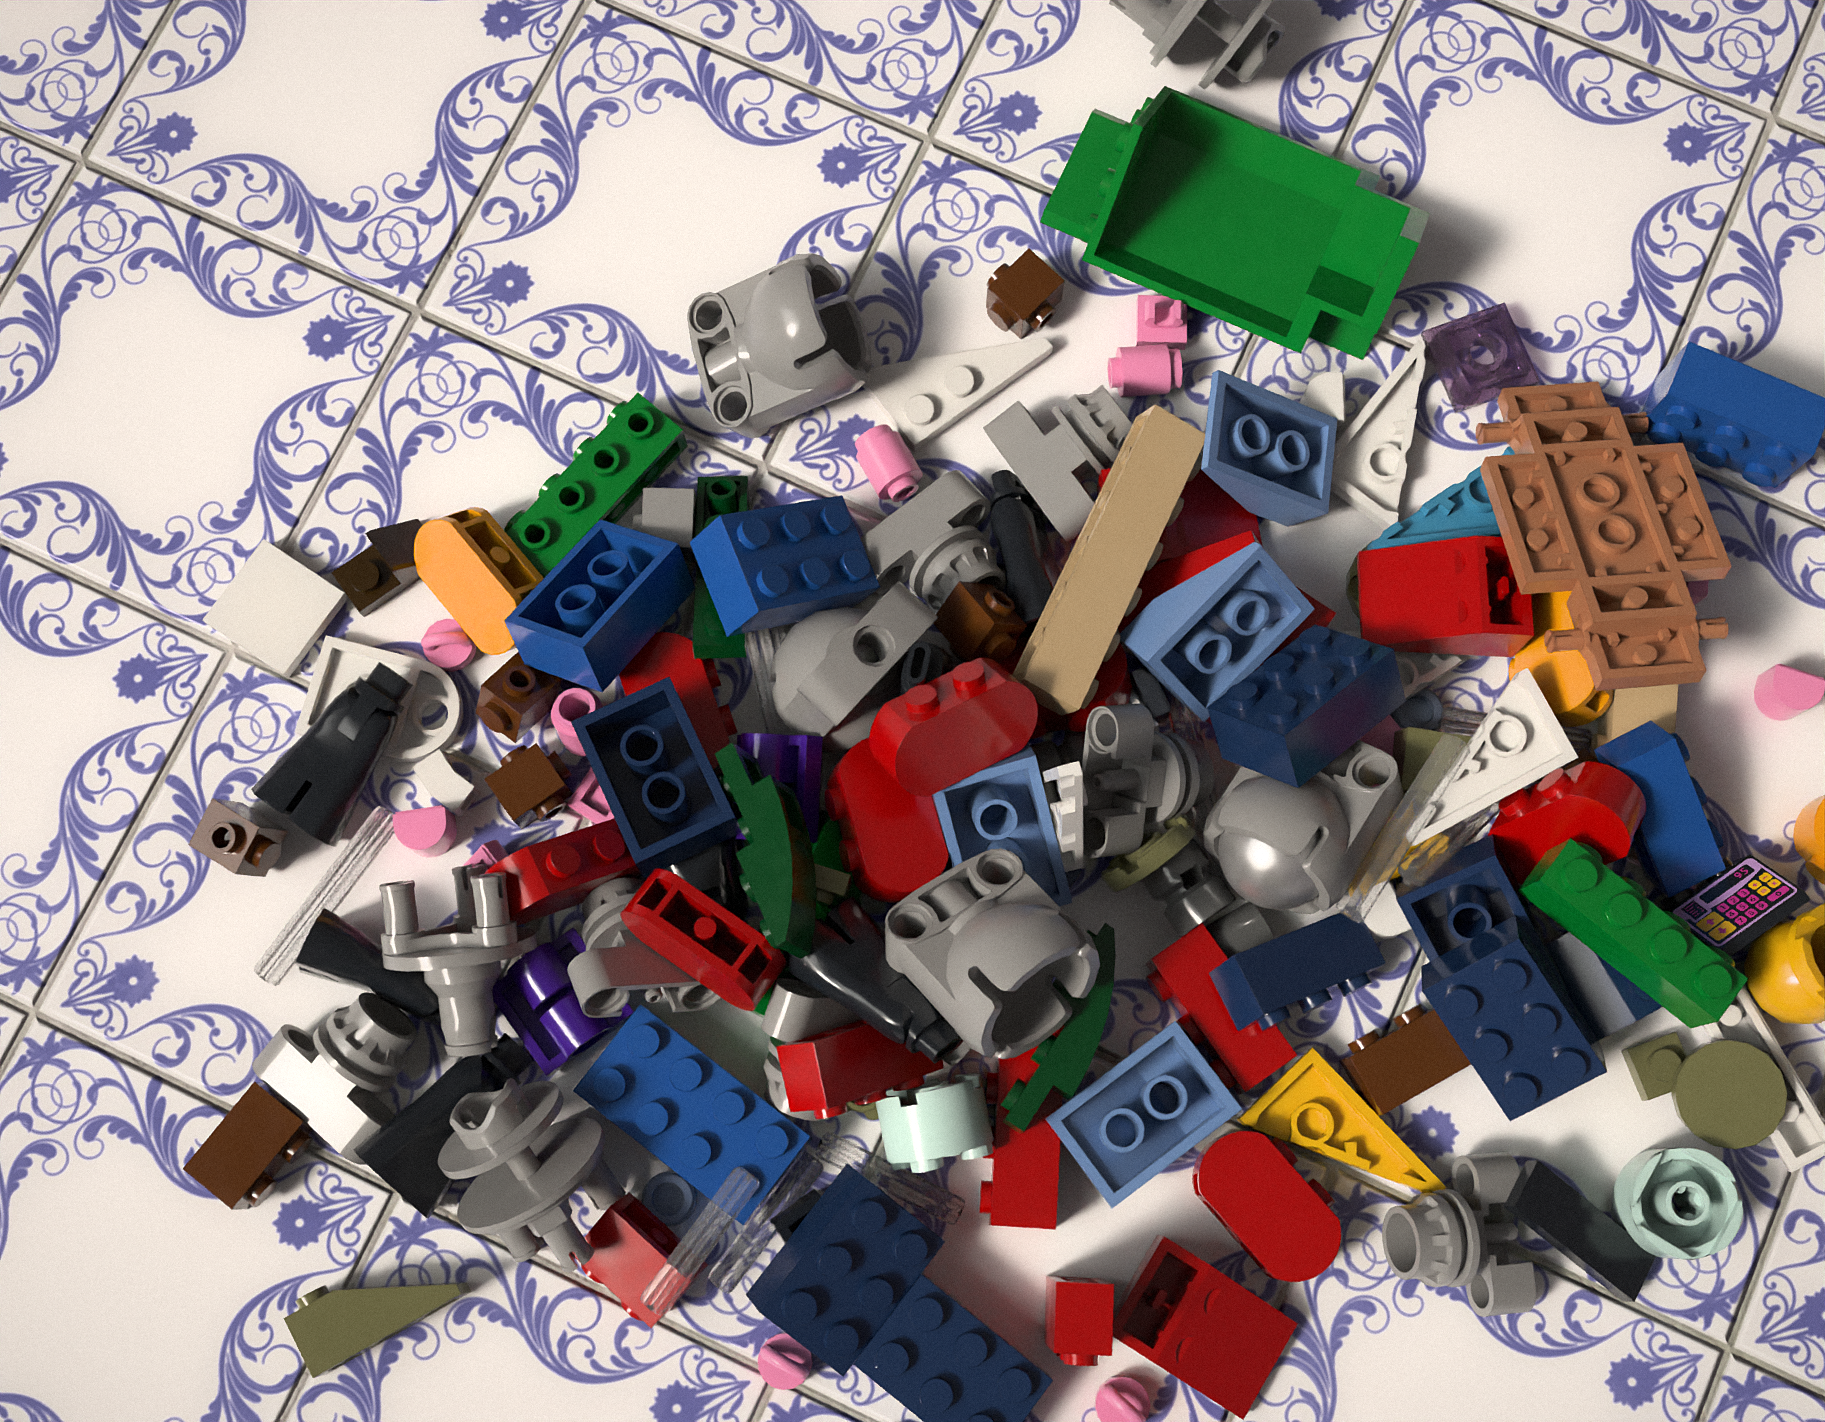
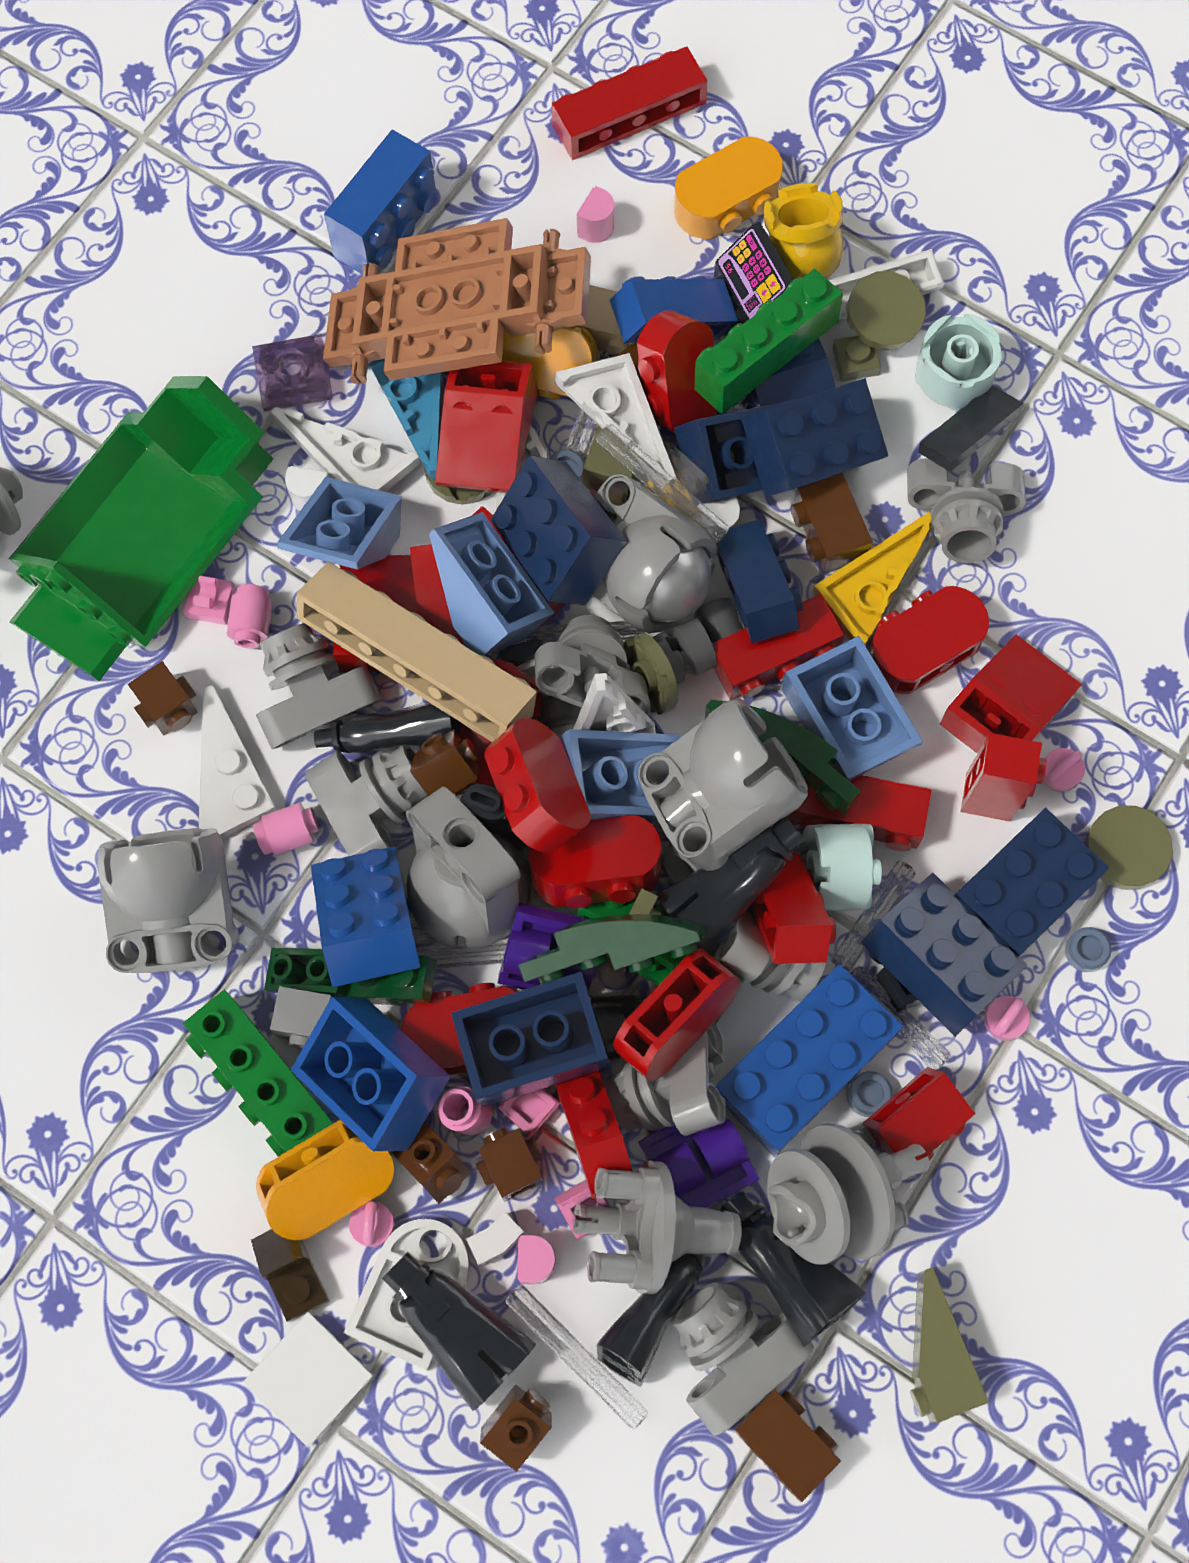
camera: 80 degrees left, 5 degrees down
clear axle [640,1167,760,1316] -> none

